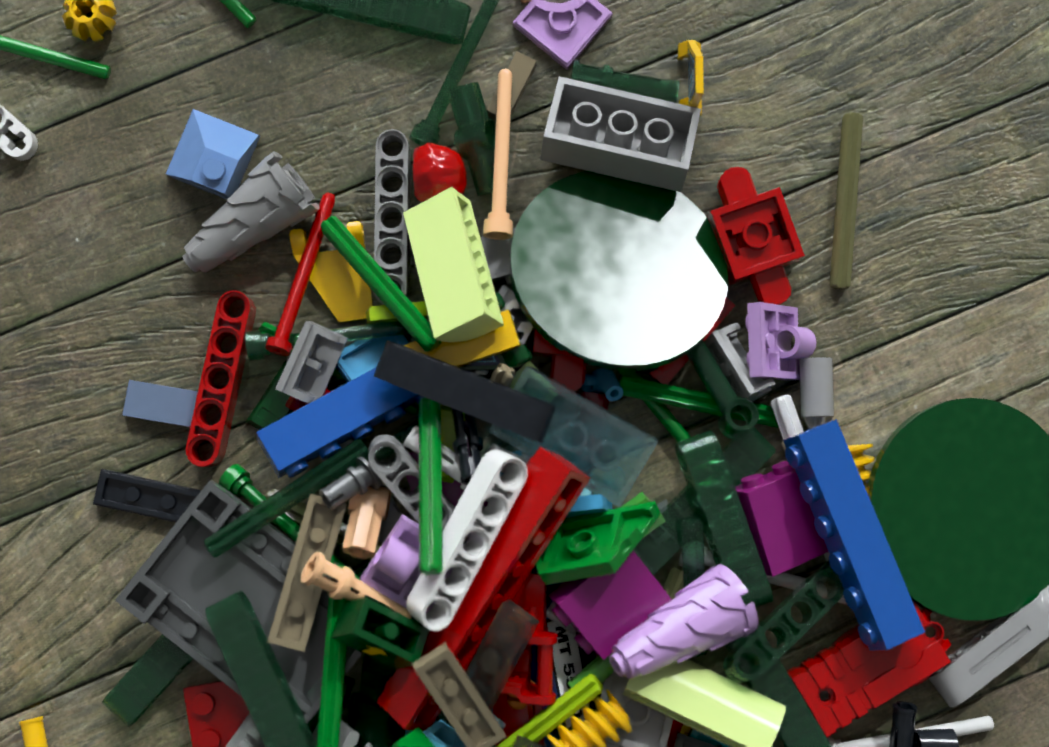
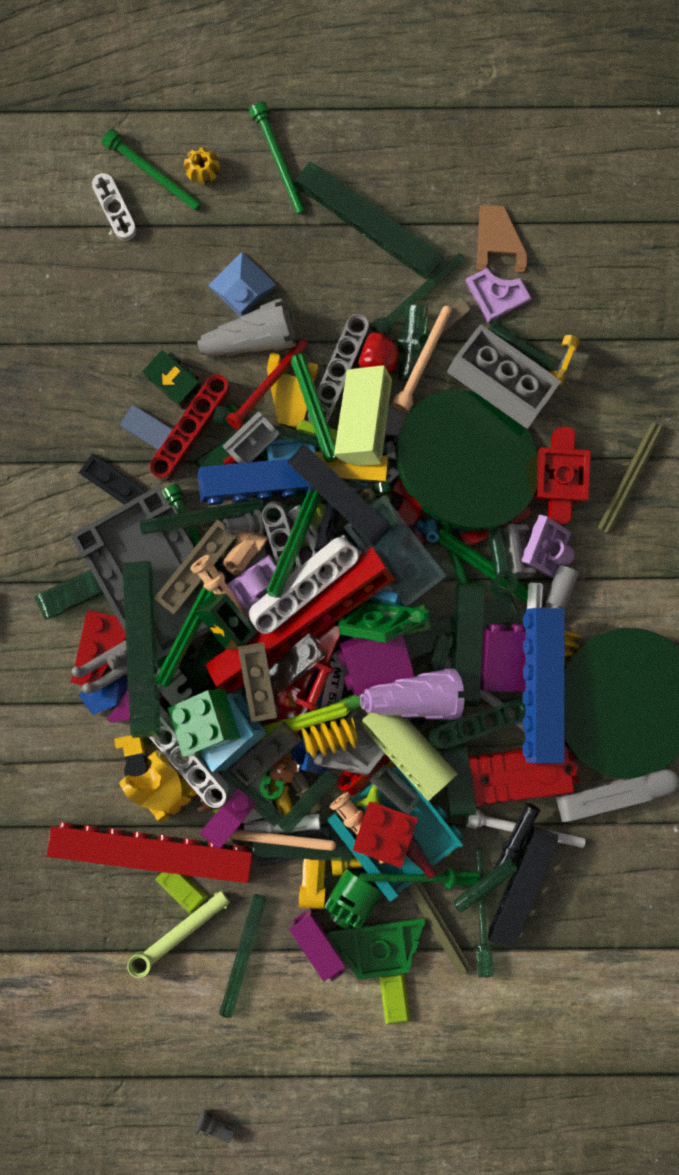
camera: 25 degrees right, 0 degrees up
none -> dark green brick [142,350,201,409]

